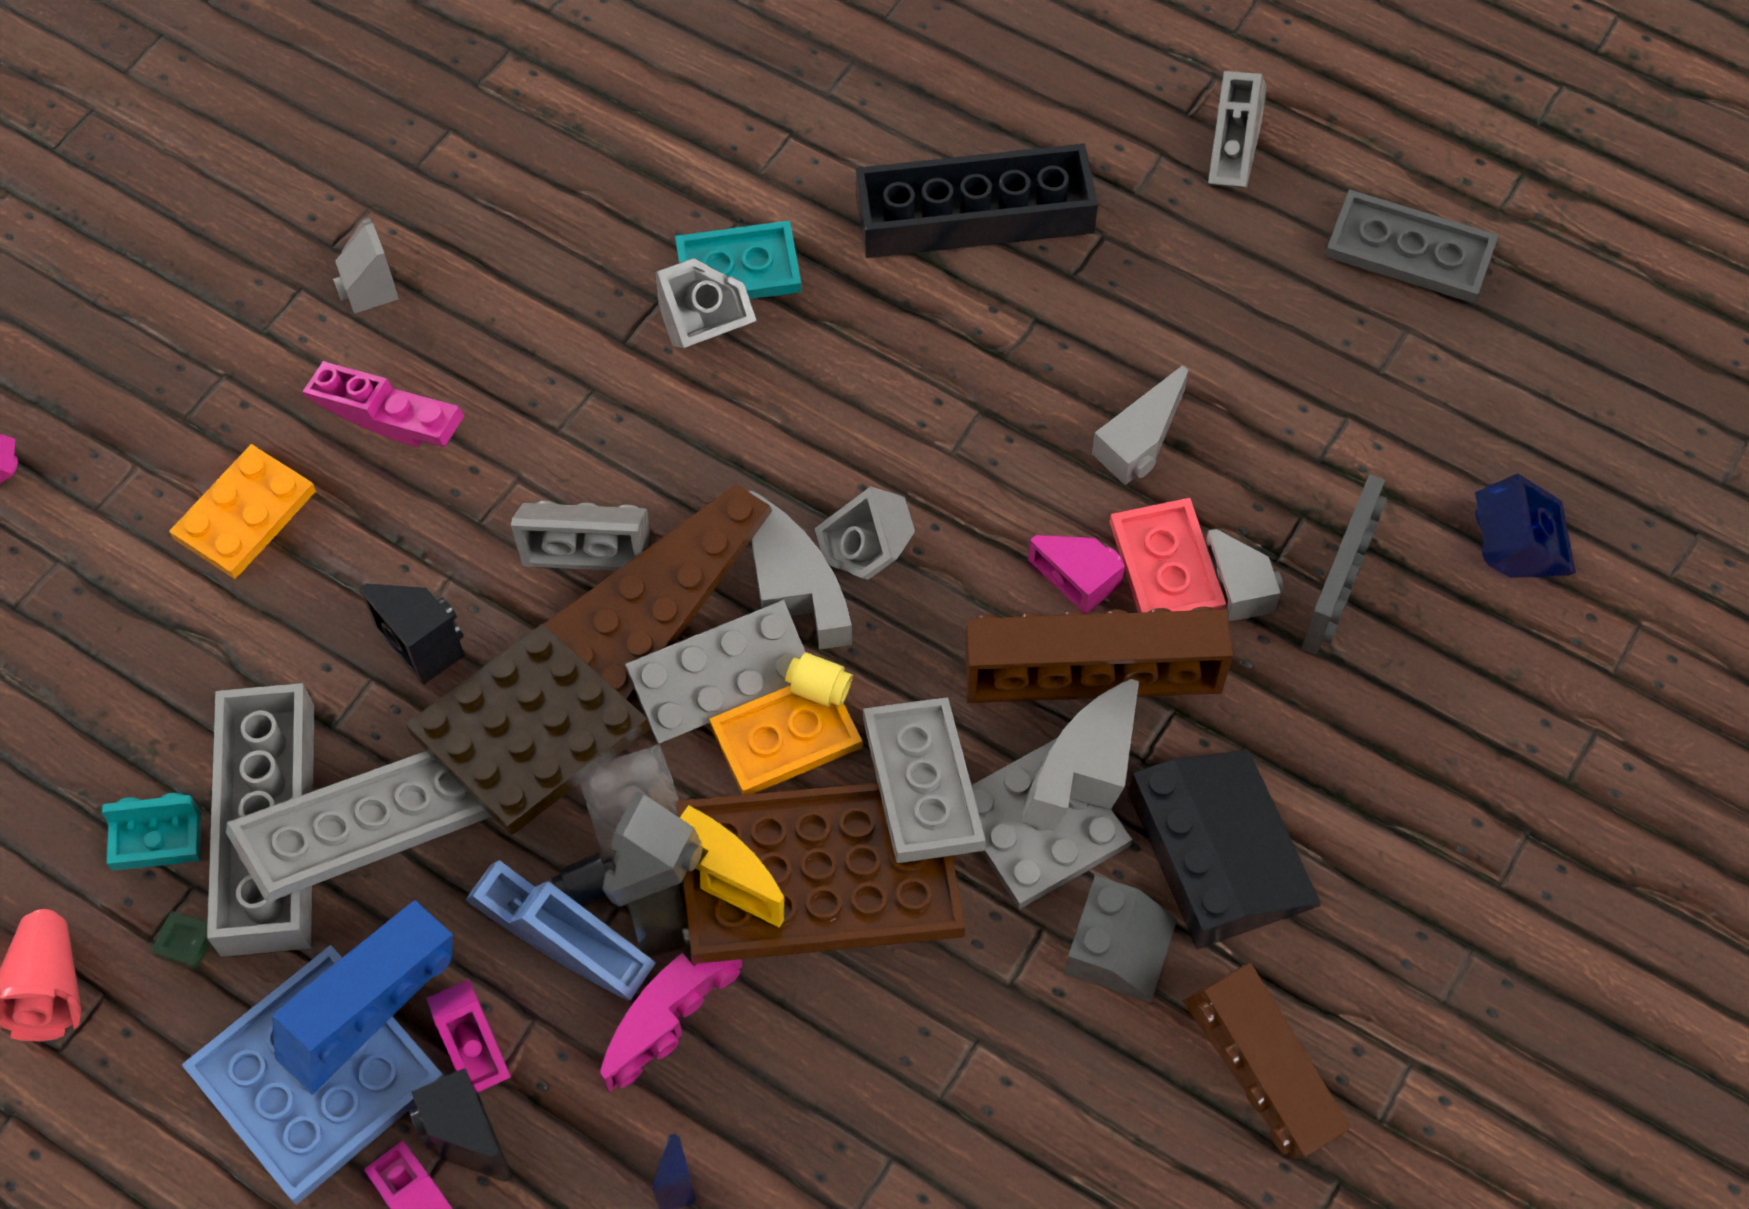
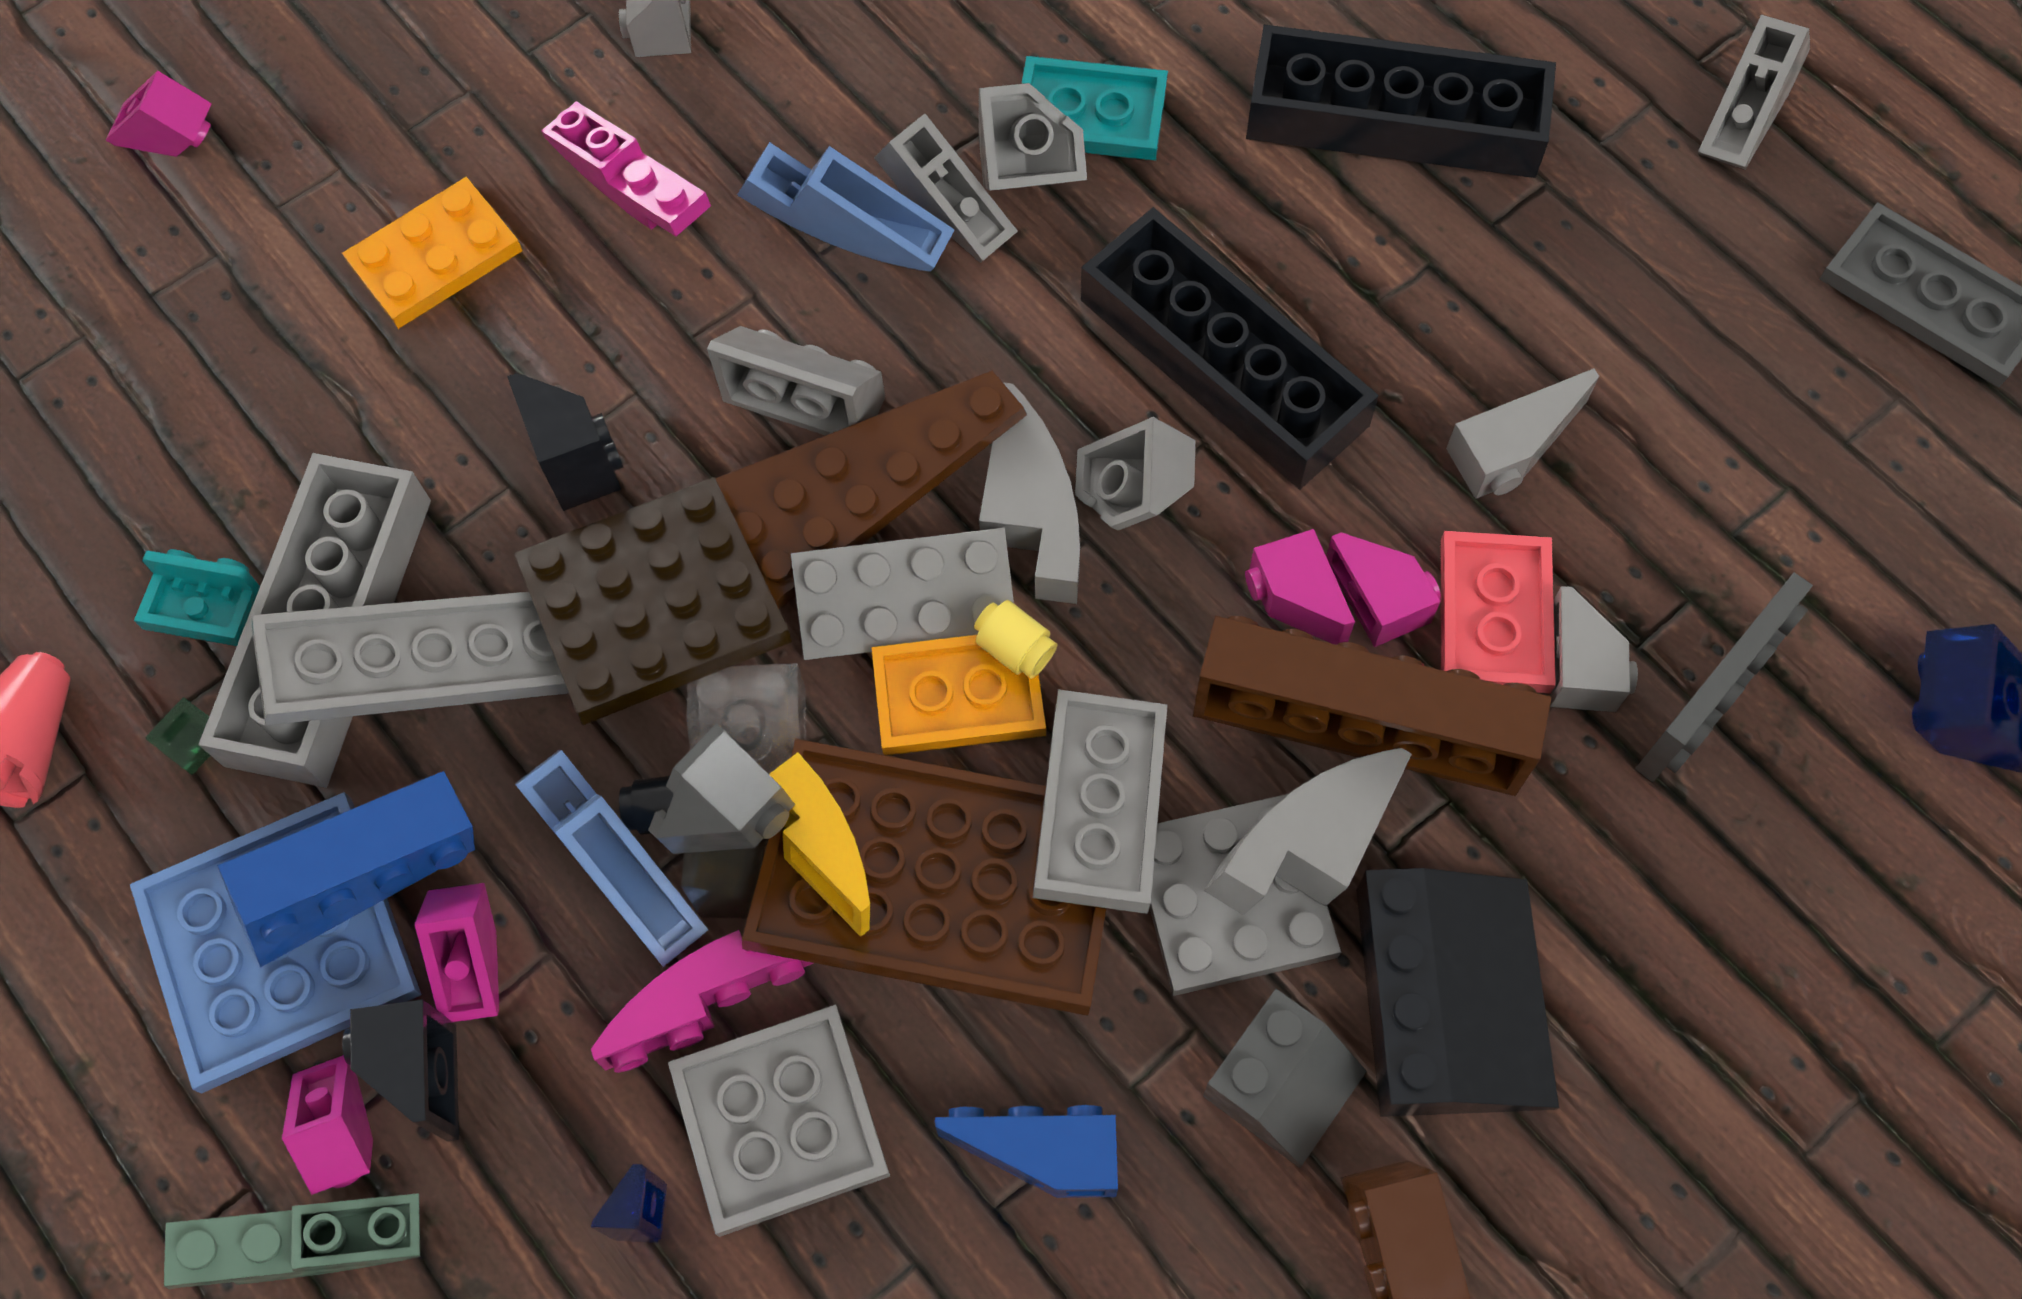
camera: 20 degrees right, 5 degrees up
none -> light grey plate [668,1005,890,1237]
none -> medium blue slope [737,142,955,272]
none -> light grey slope [874,113,1018,263]
none -> blue slope [935,1105,1118,1198]
none -> black brick [1081,207,1379,490]
none -> dark pink slope [1245,529,1355,645]

